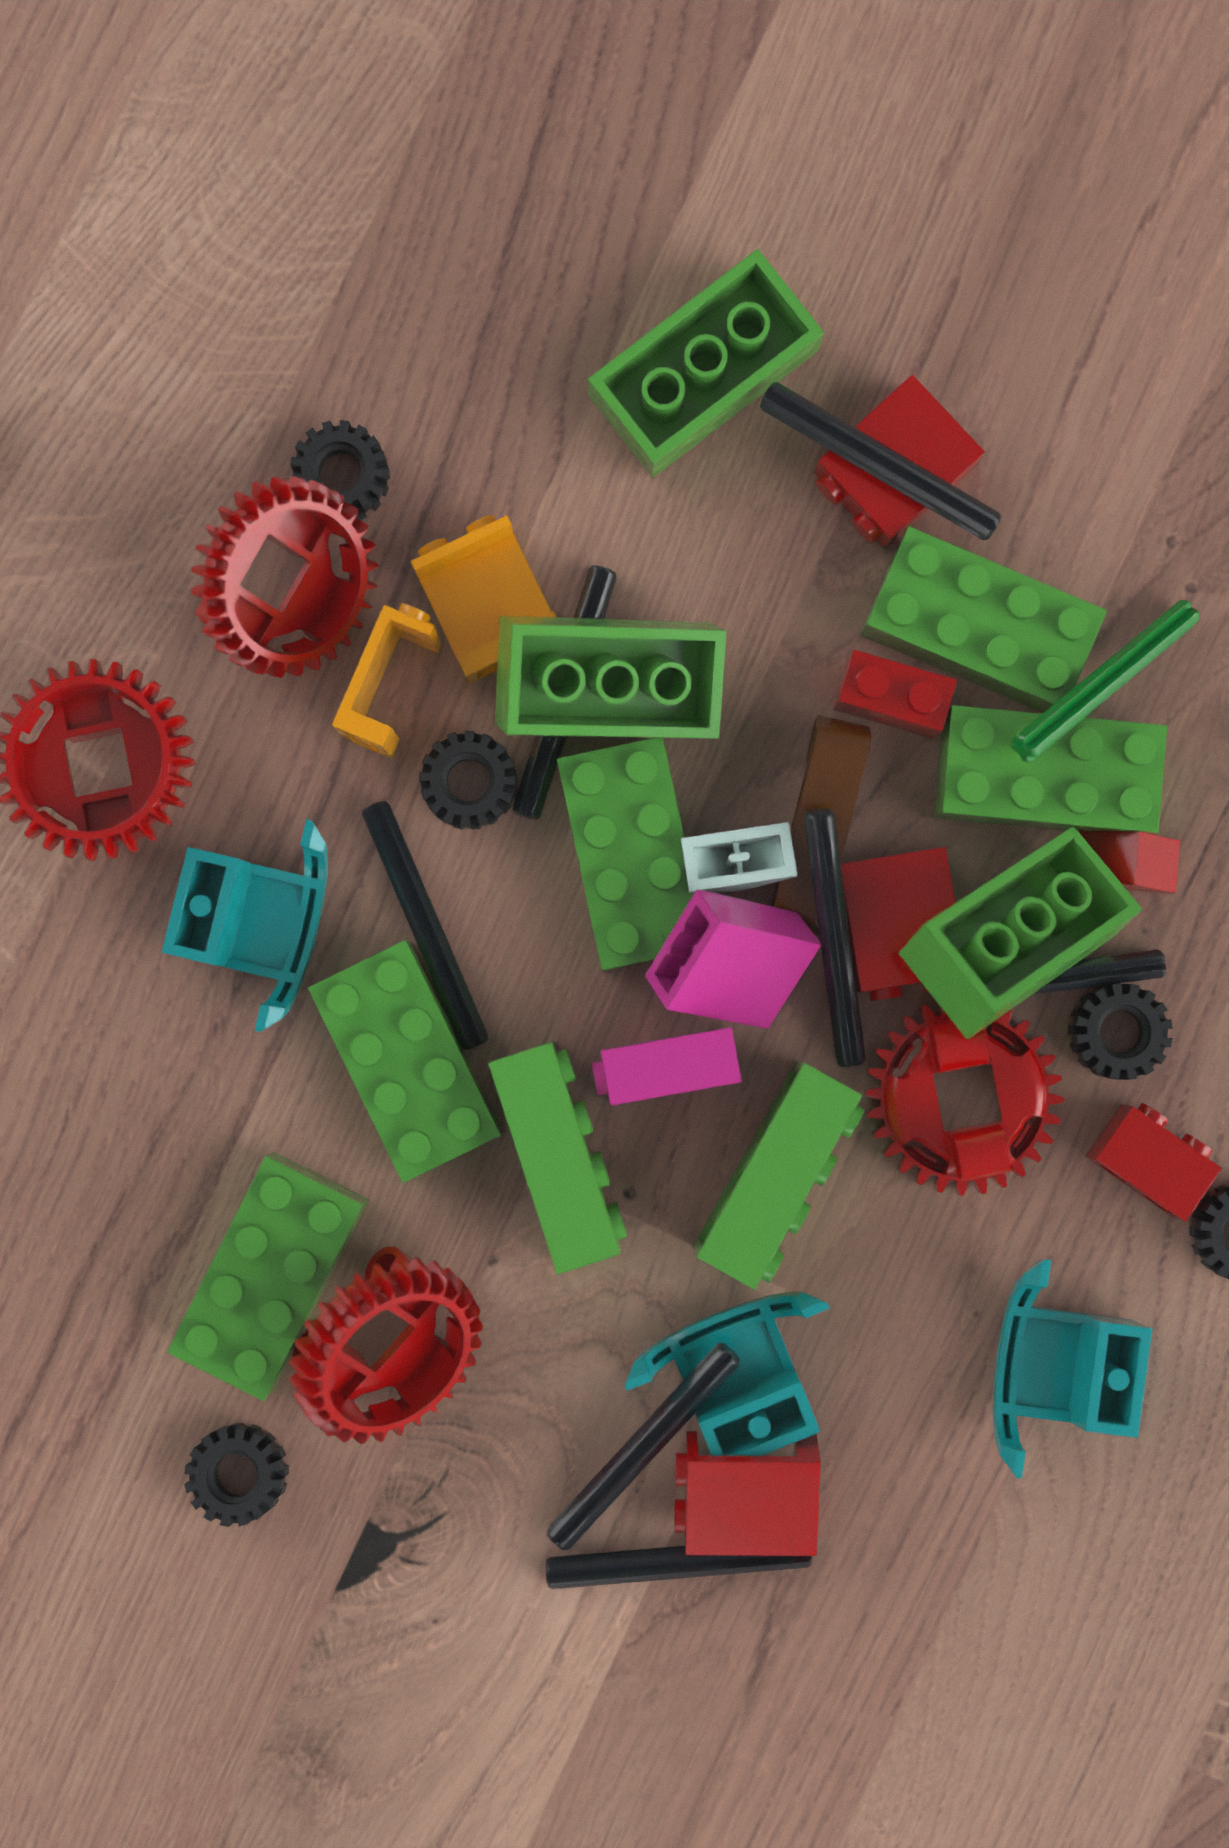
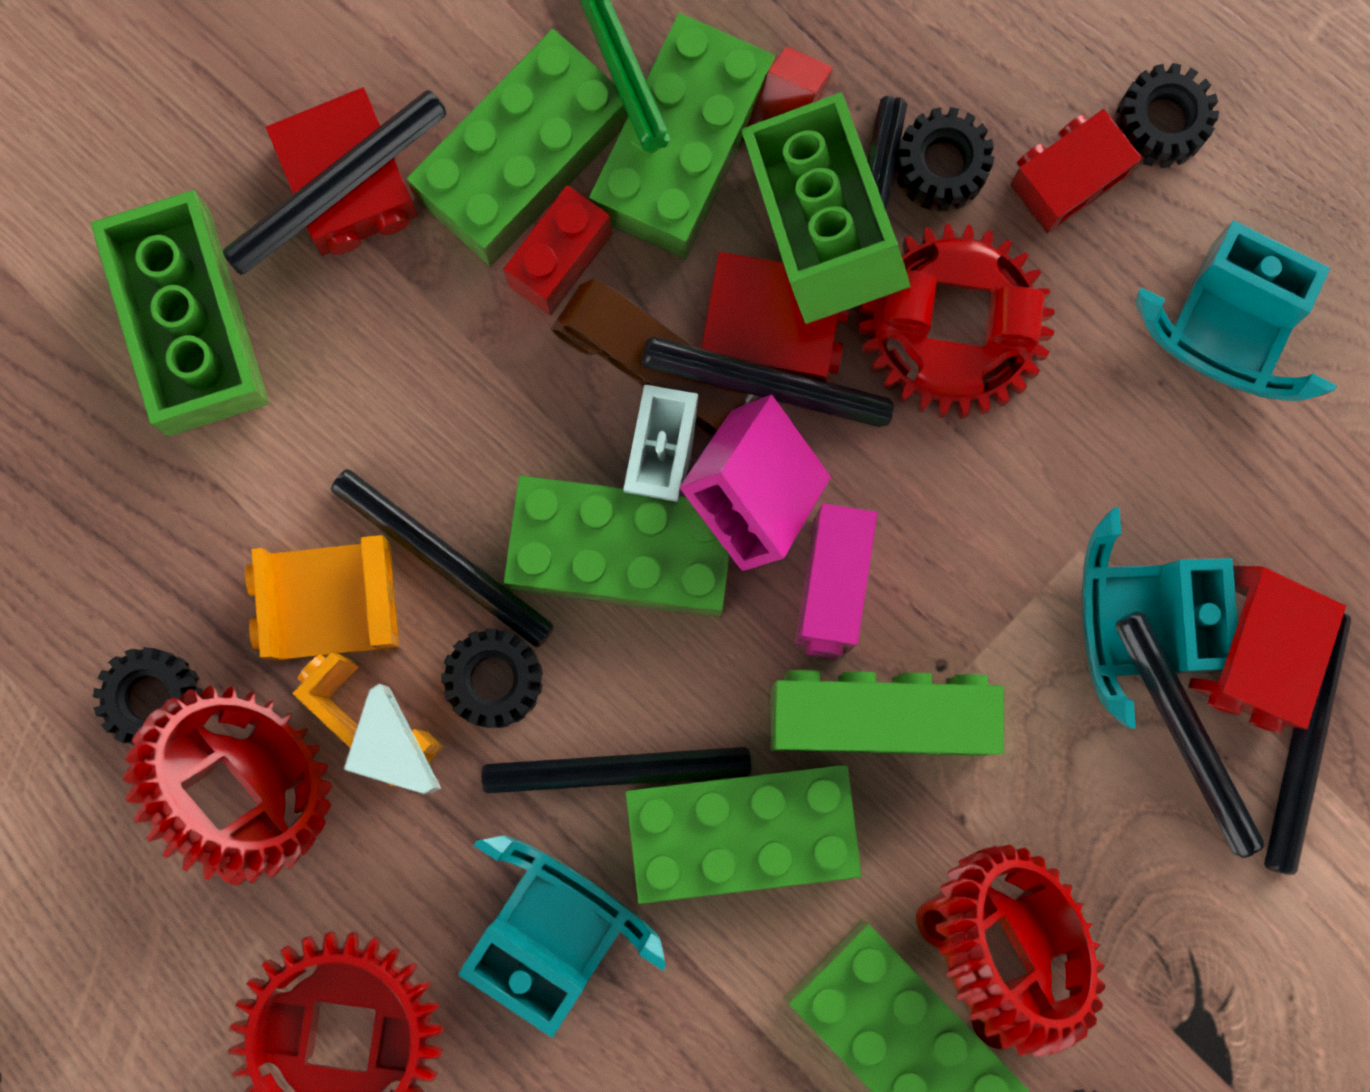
camera: 70 degrees left, 5 degrees down
bright green brick [495,616,727,739] -> none
bright green brick [693,1061,864,1290] -> none
none -> light aqua slope [344,684,441,794]

